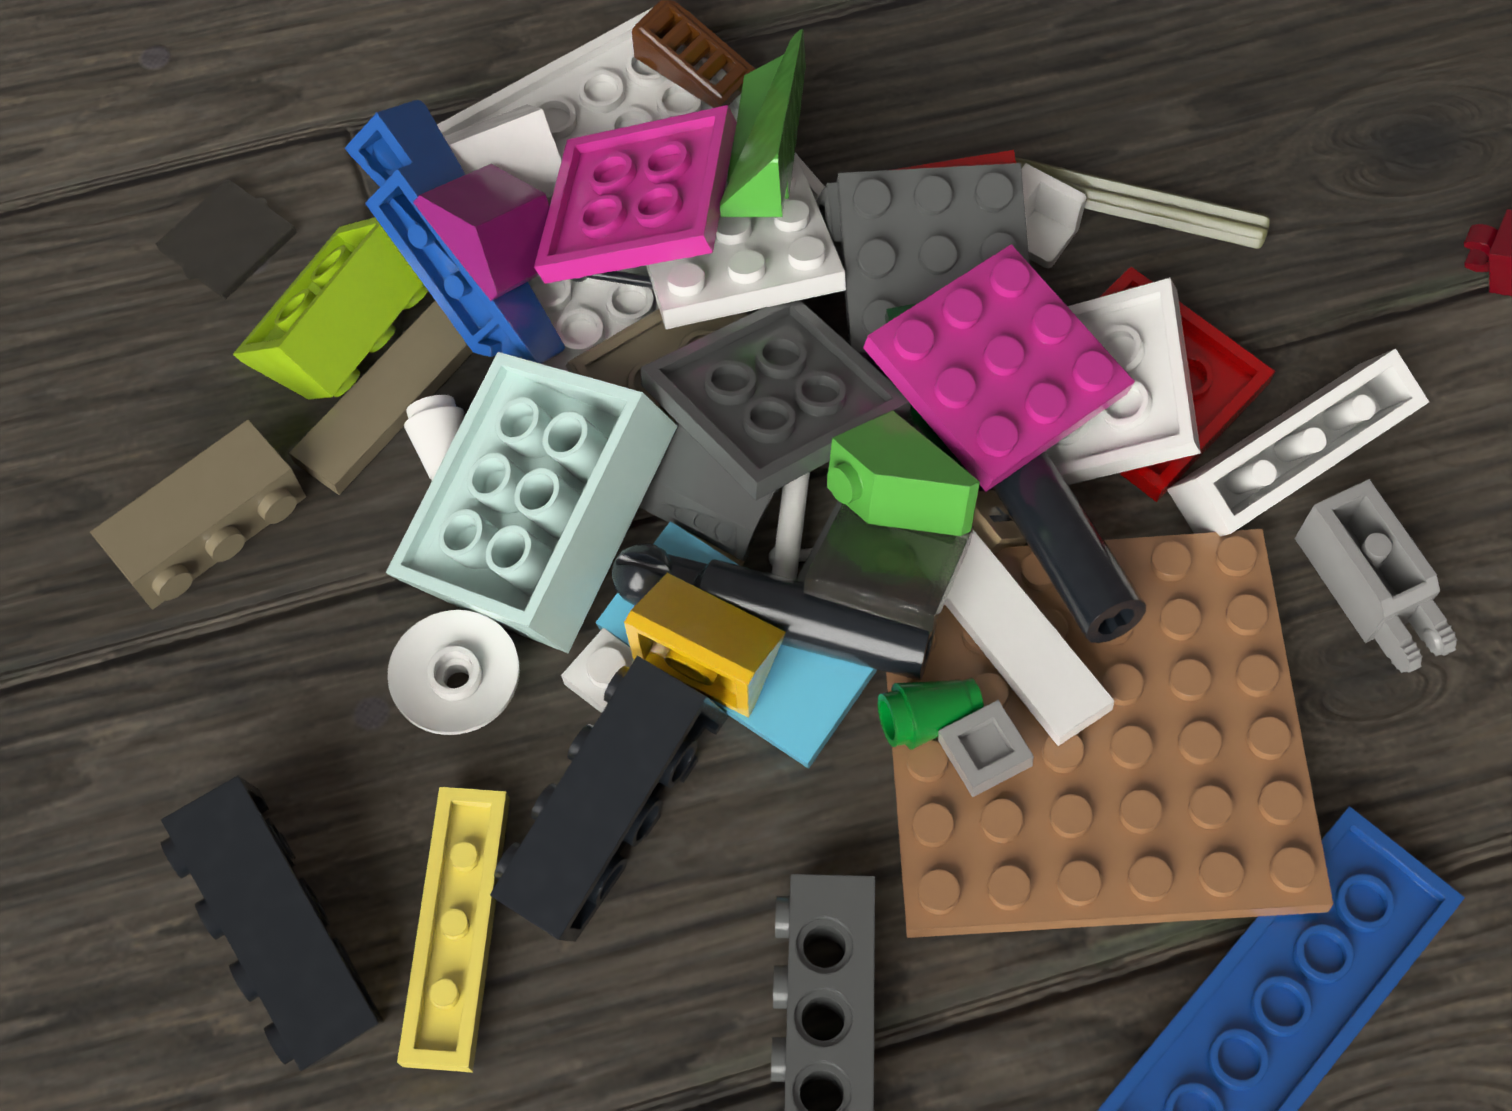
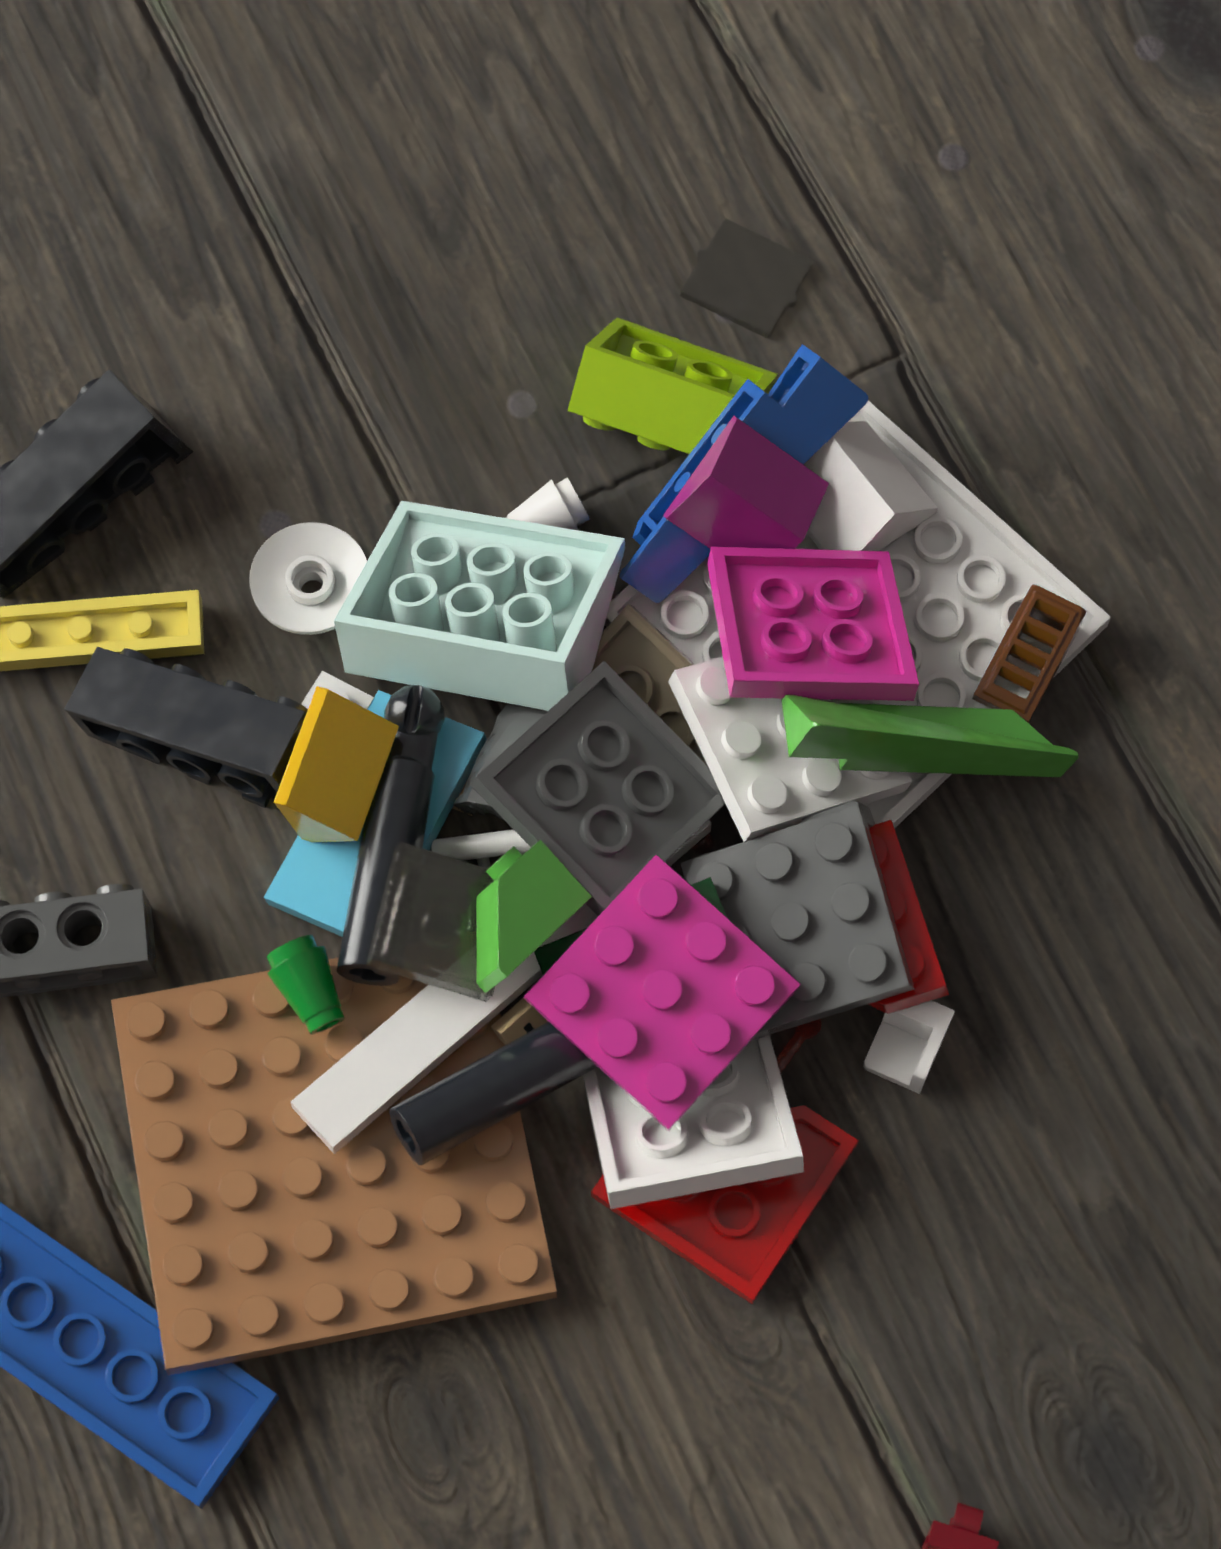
camera: 80 degrees right, 5 degrees up
dark tan brick [90,420,306,610] -> none
dark tan tile [289,301,473,495] -> none
light grey plate [938,700,1034,798] -> none
axle [994,152,1270,249] -> none
white brick [1167,348,1429,537] -> none
light grey hinge [1294,479,1457,673] -> none

